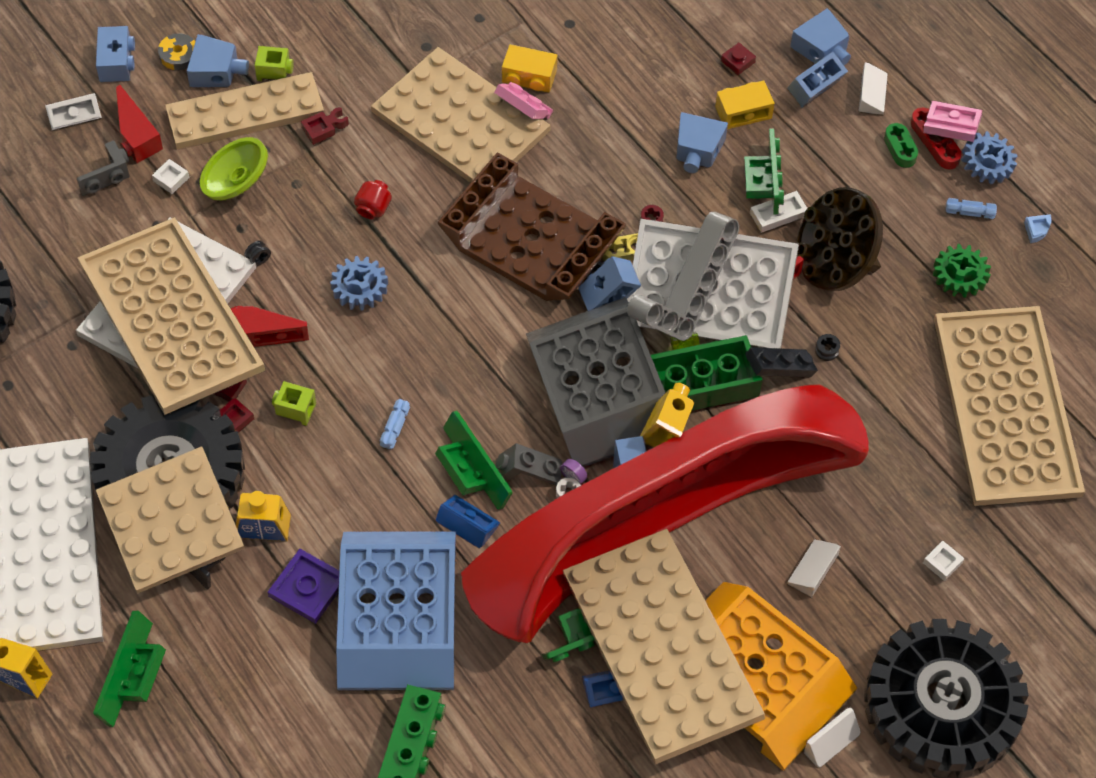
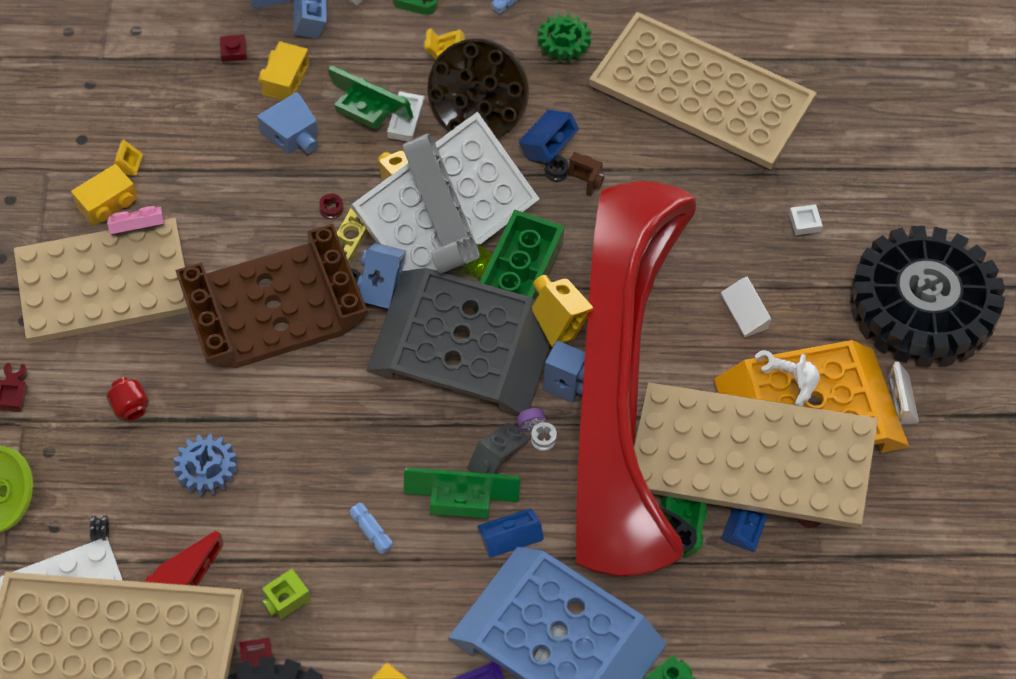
camera: 55 degrees left, 0 degrees up
black plate [745,347,818,377] -> none
none -> yellow slope [114,140,143,176]
none -> yellow bracket [424,28,465,60]
none -> blue brick [519,109,579,164]
none -> reddish brown bracket [568,152,605,196]
none -> black panel [659,506,697,551]
none -> white piece [755,350,820,406]

